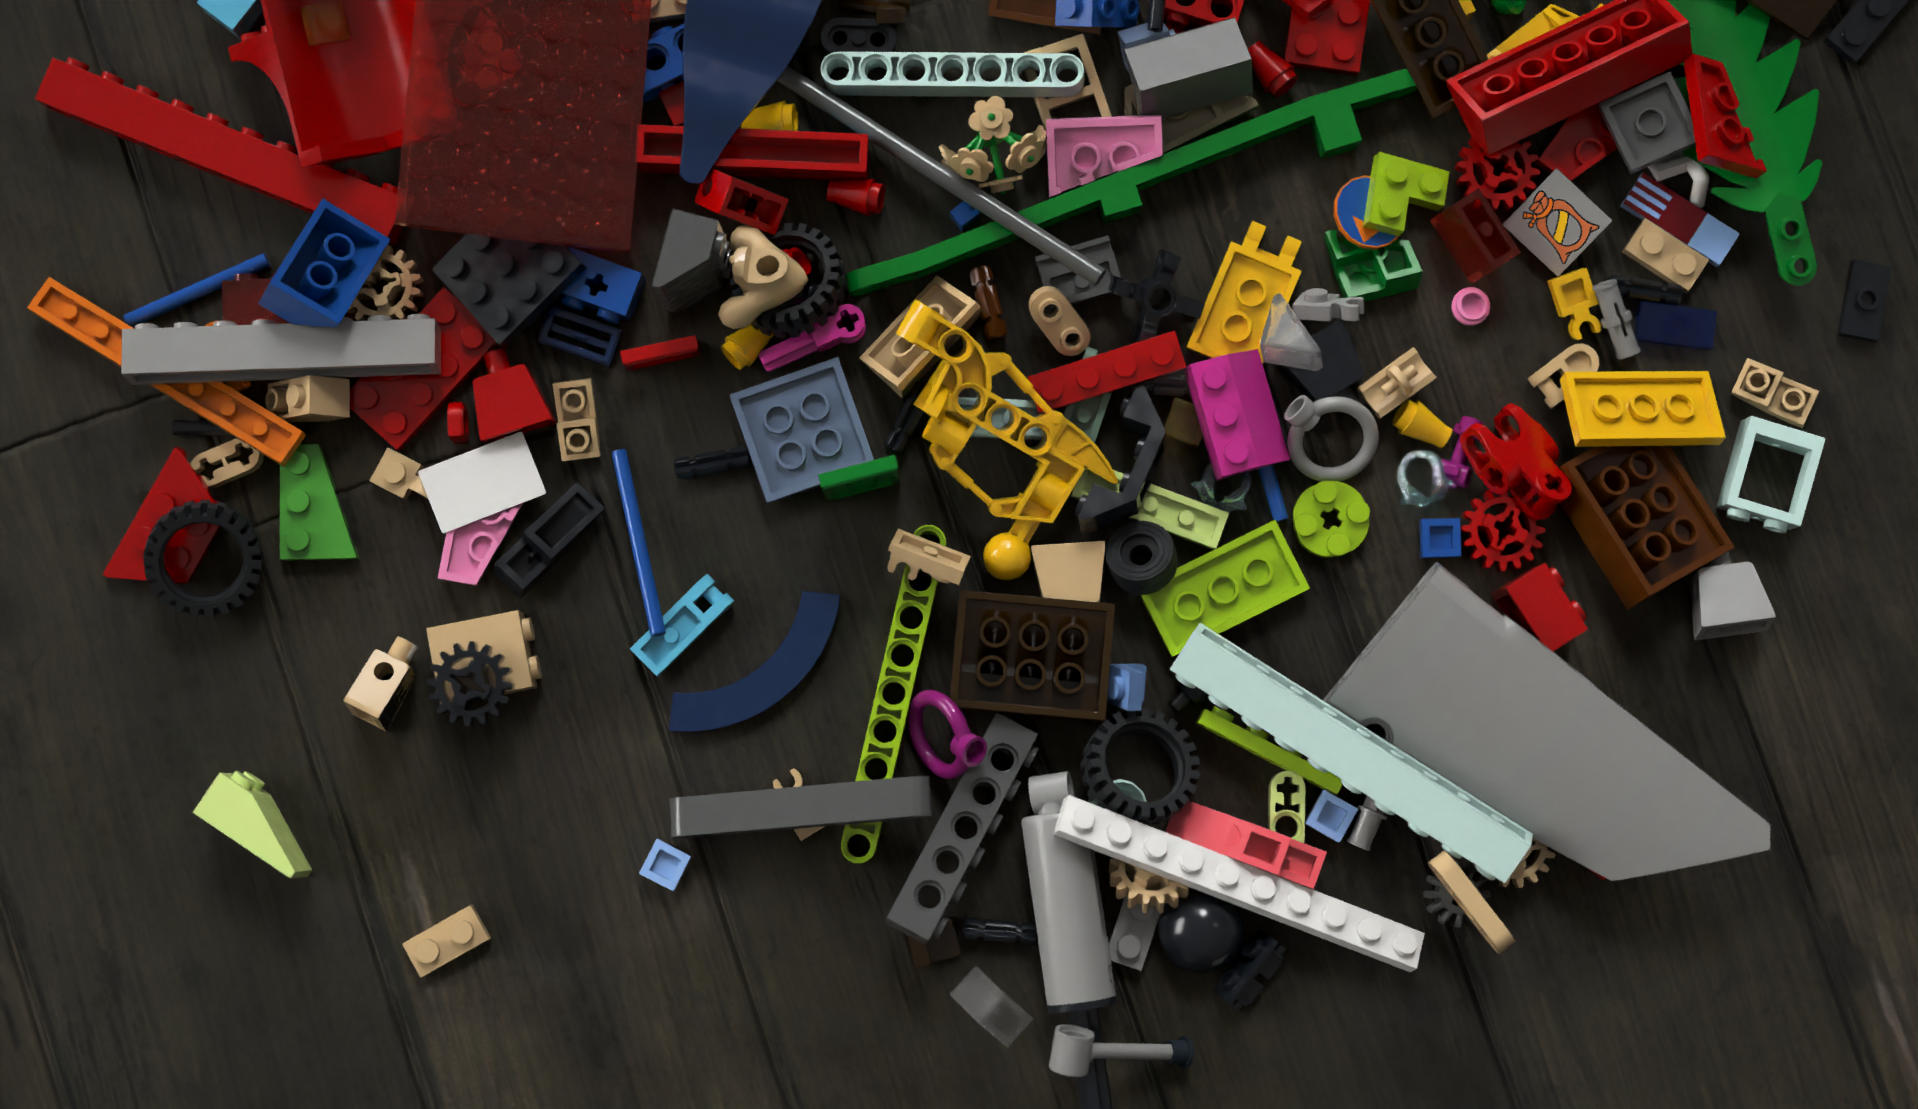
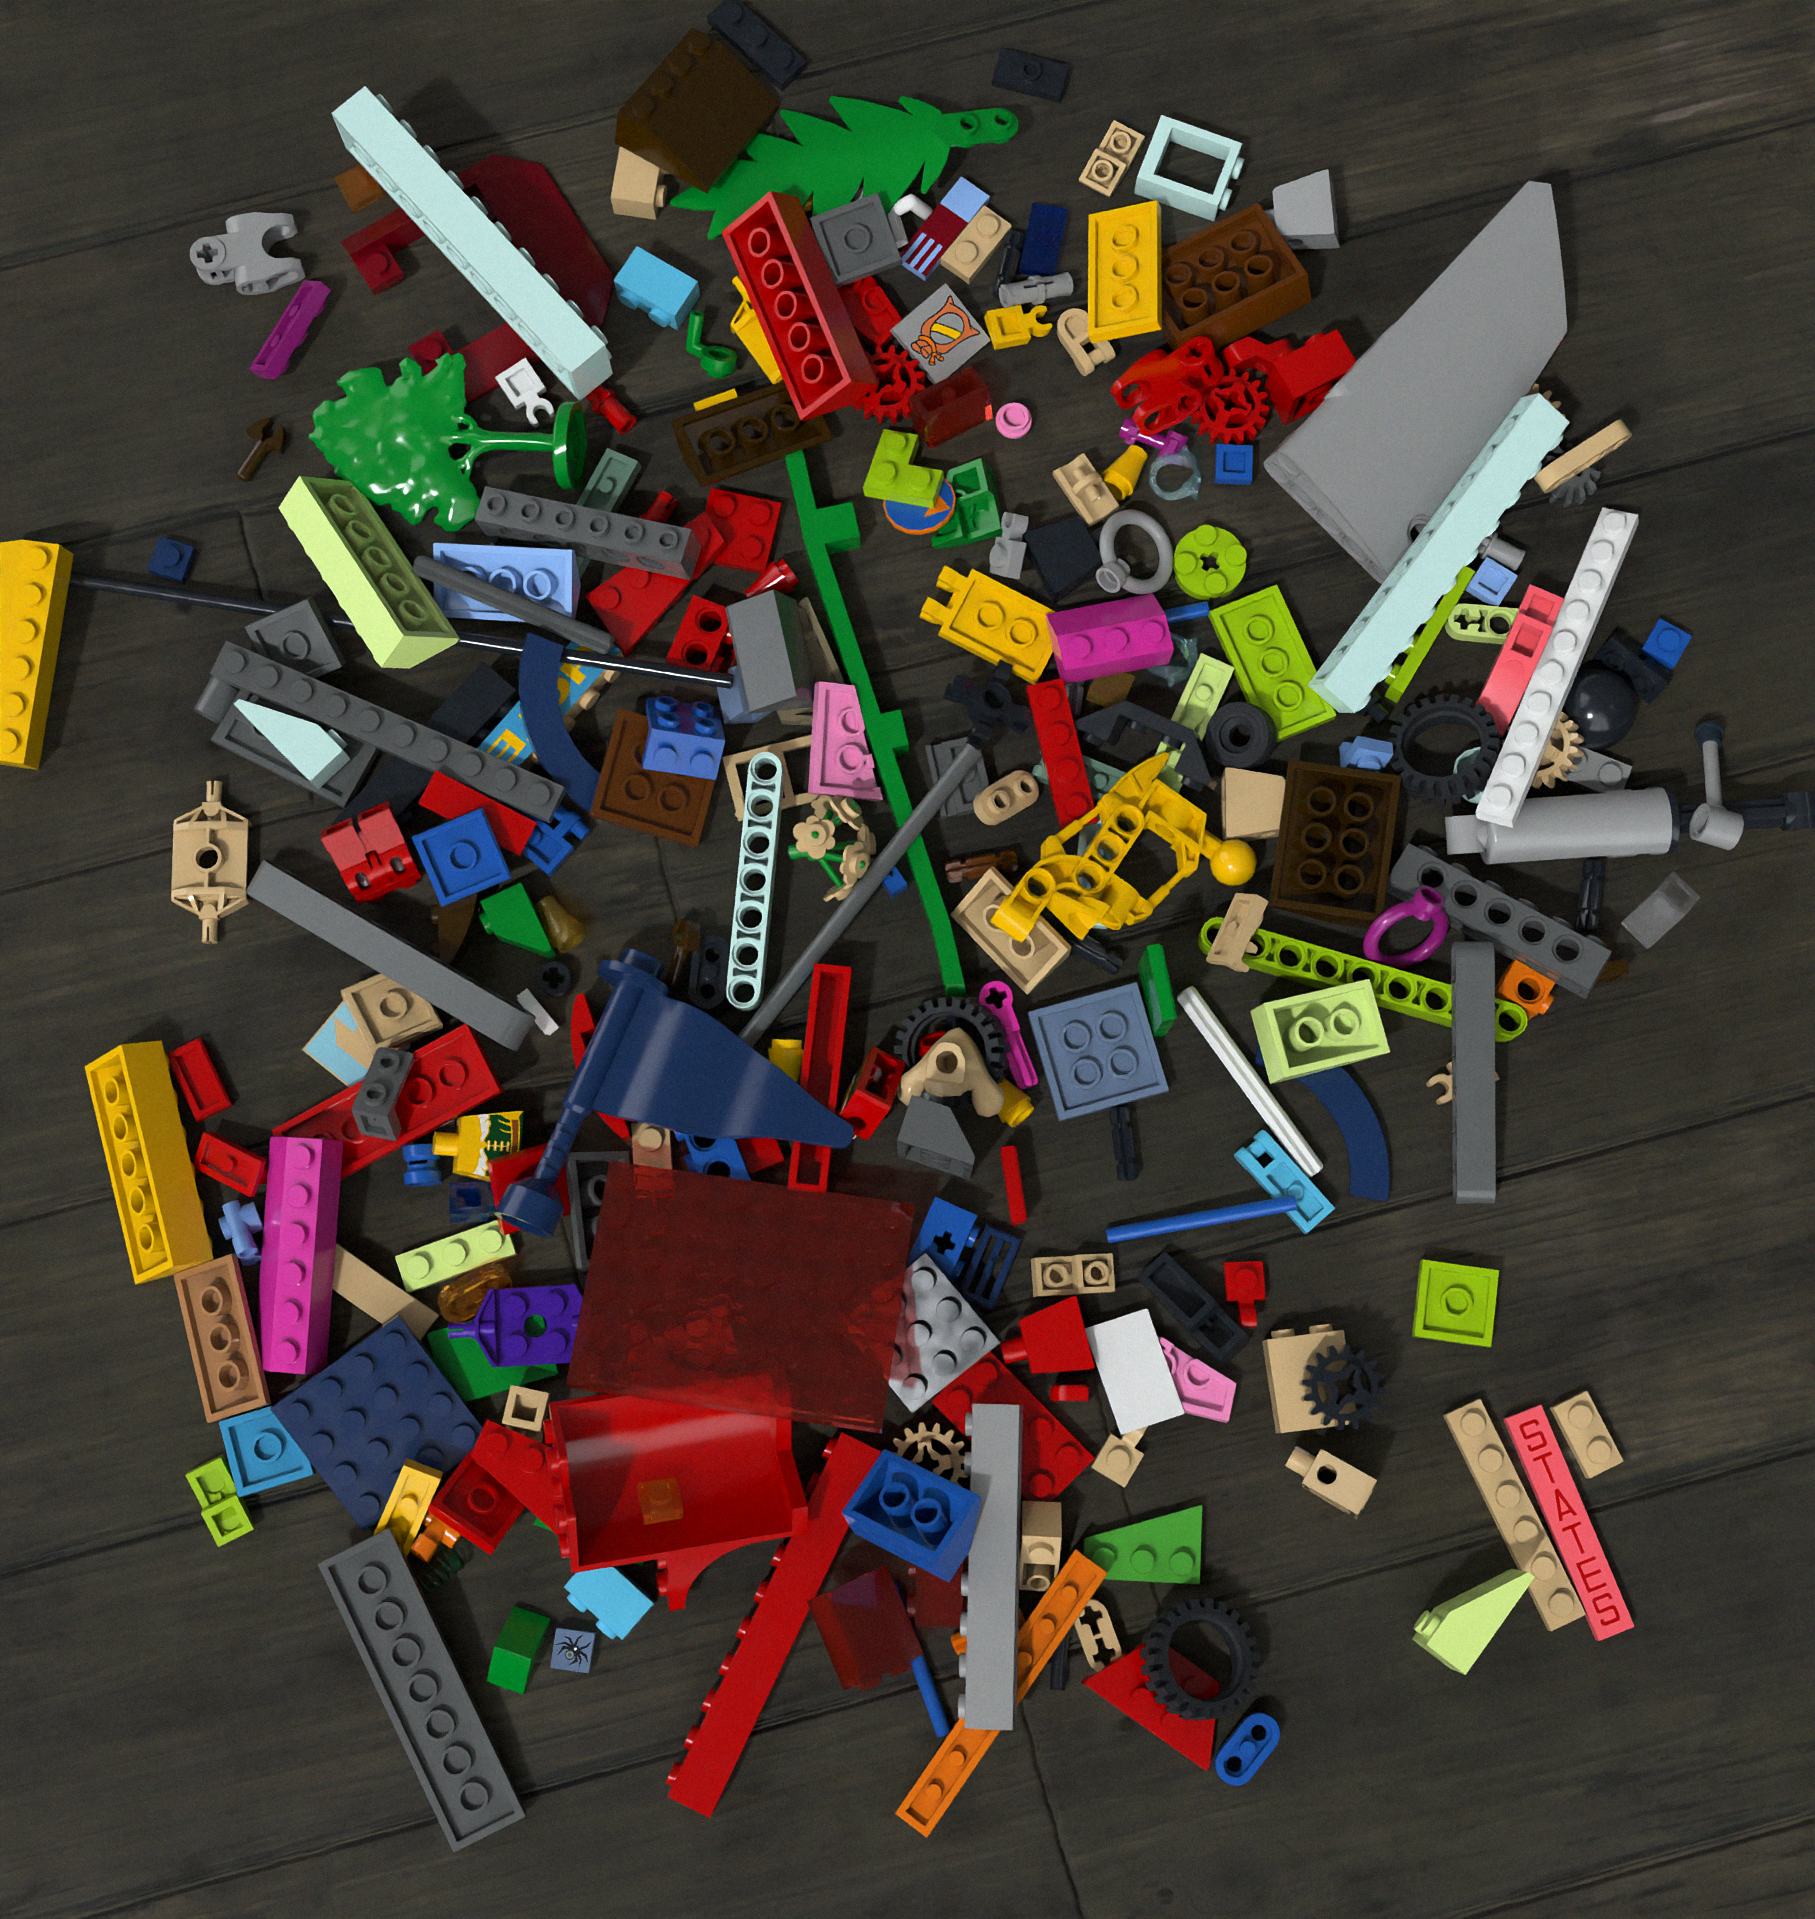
camera: 85 degrees left, 5 degrees down
light blue plate [639,839,692,891] -> none
red cone [827,179,885,217] -> none
clear slope [1260,293,1323,371] -> none
red wing [1684,54,1767,178] -> none
none -> clear red brick [807,1565,924,1692]
none -> white axle [1177,986,1323,1178]
none -> blue plate [1214,1712,1280,1786]
none -> red piece [1221,337,1295,375]
none -> red plate [1223,1261,1265,1329]
none -> yellowish green slope [1250,979,1390,1084]
none -> lime plate [1412,1260,1499,1348]
none -> tan plate [1443,1399,1586,1631]
none -> orange brick [1495,959,1555,1020]
none -> coral tile [1503,1405,1635,1641]
none -> blue plate [1640,618,1692,670]

